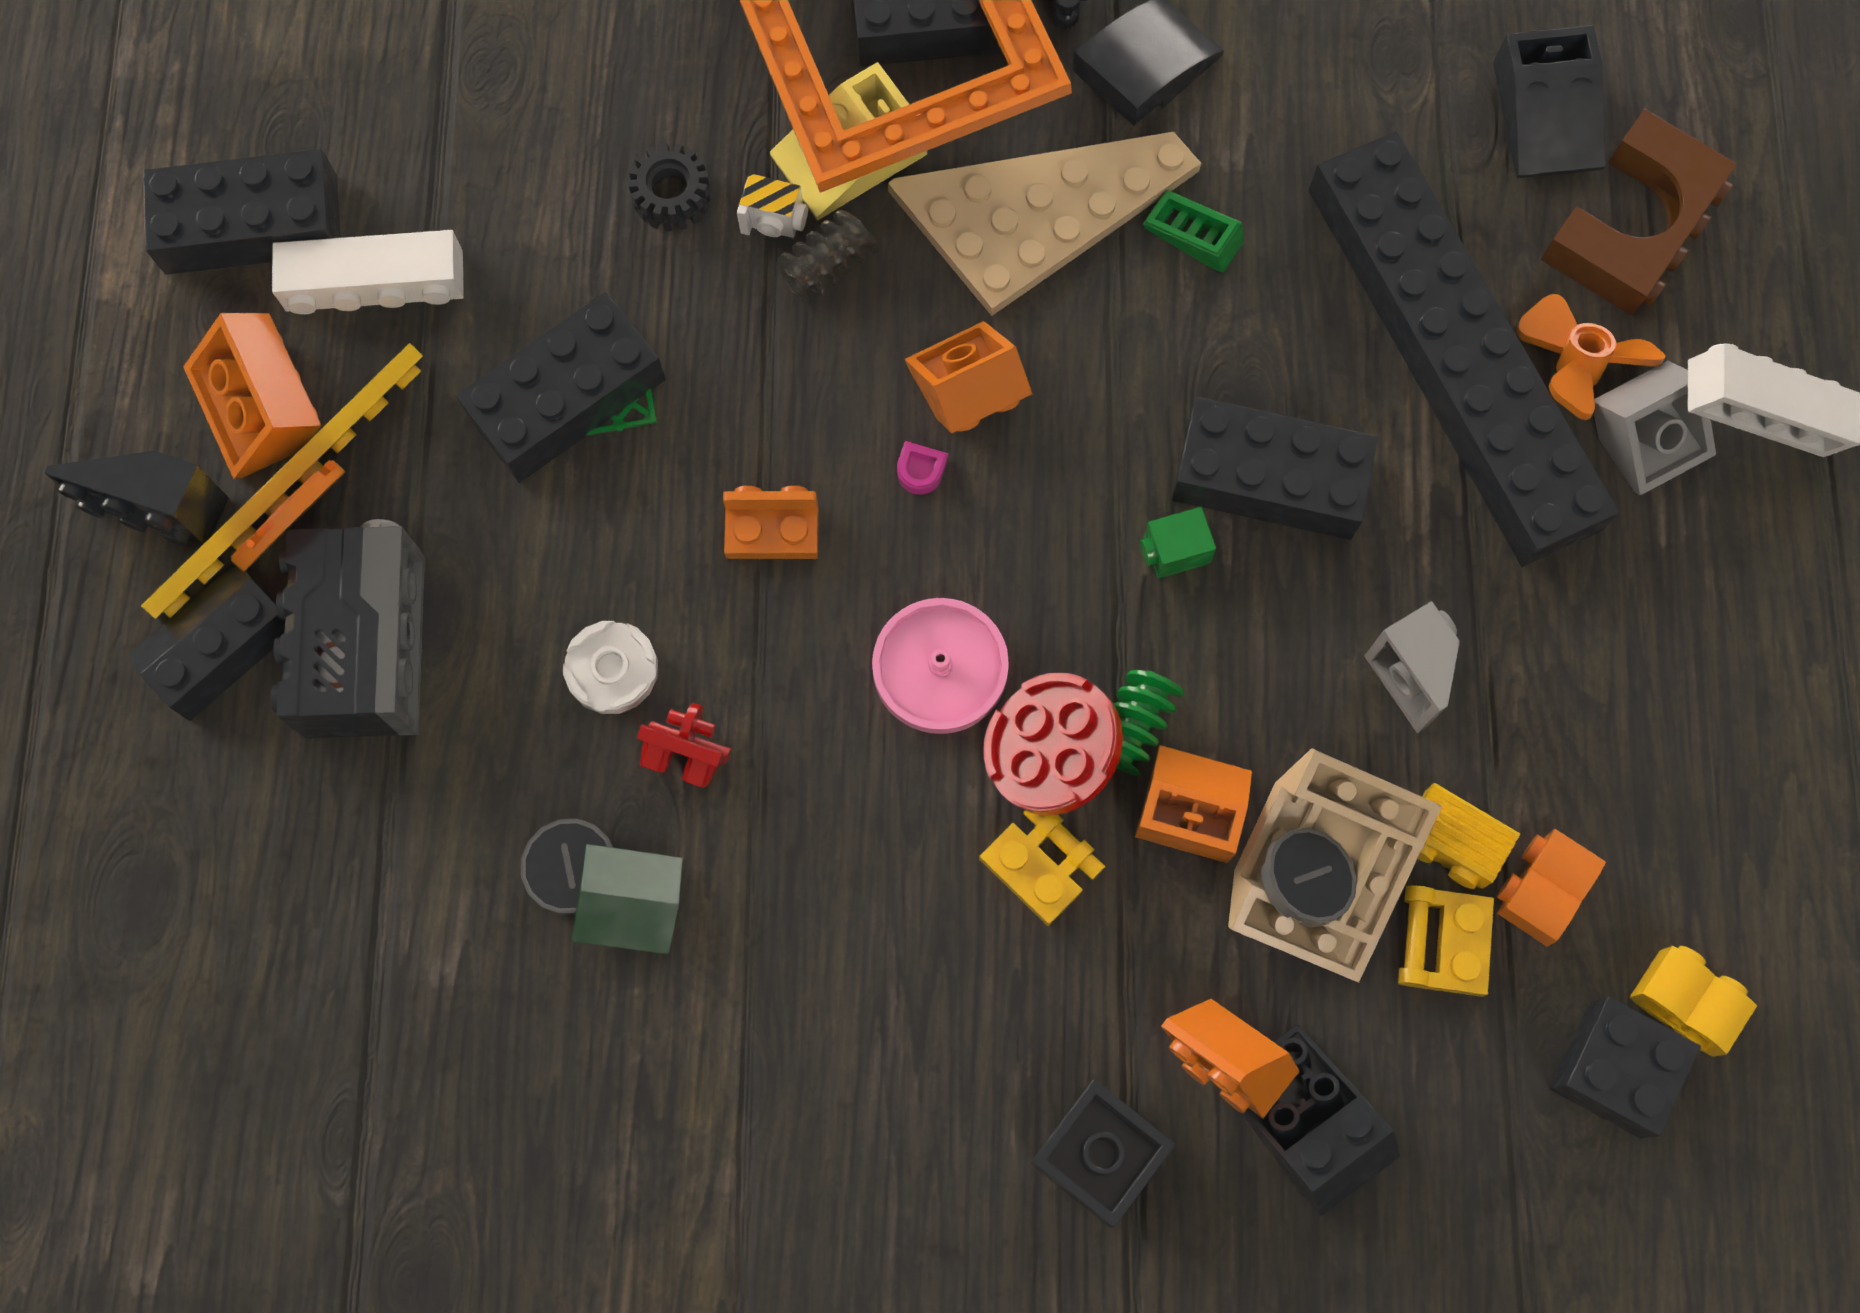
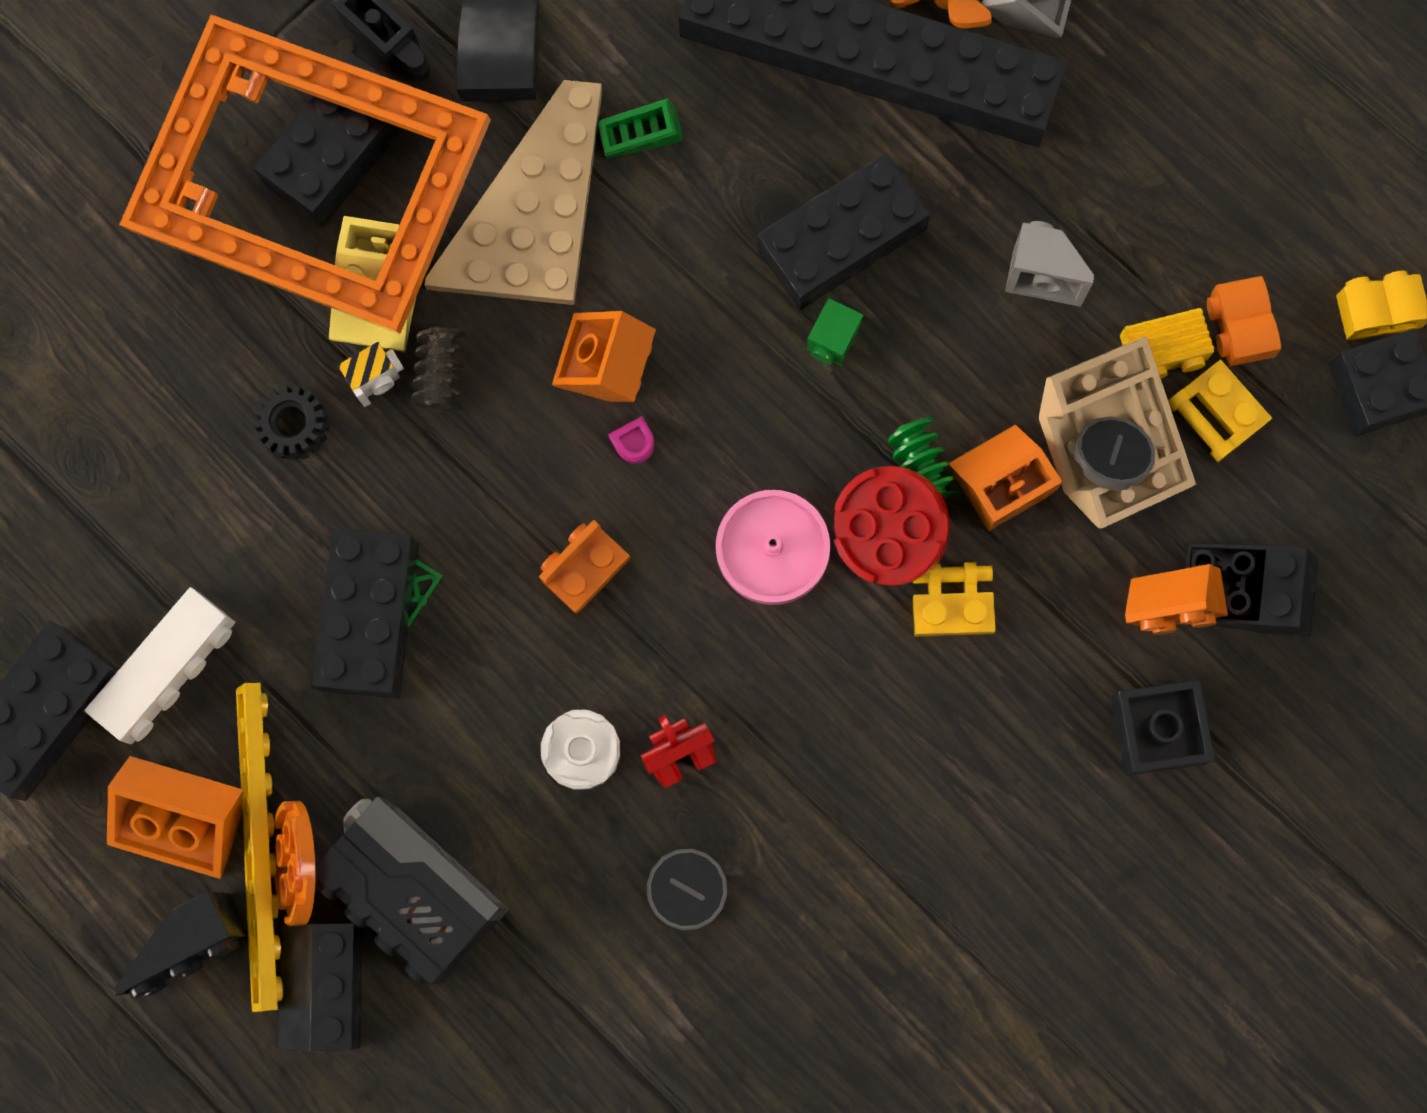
camera: 40 degrees left, 5 degrees up
dark green slope [571,844,683,955] -> none

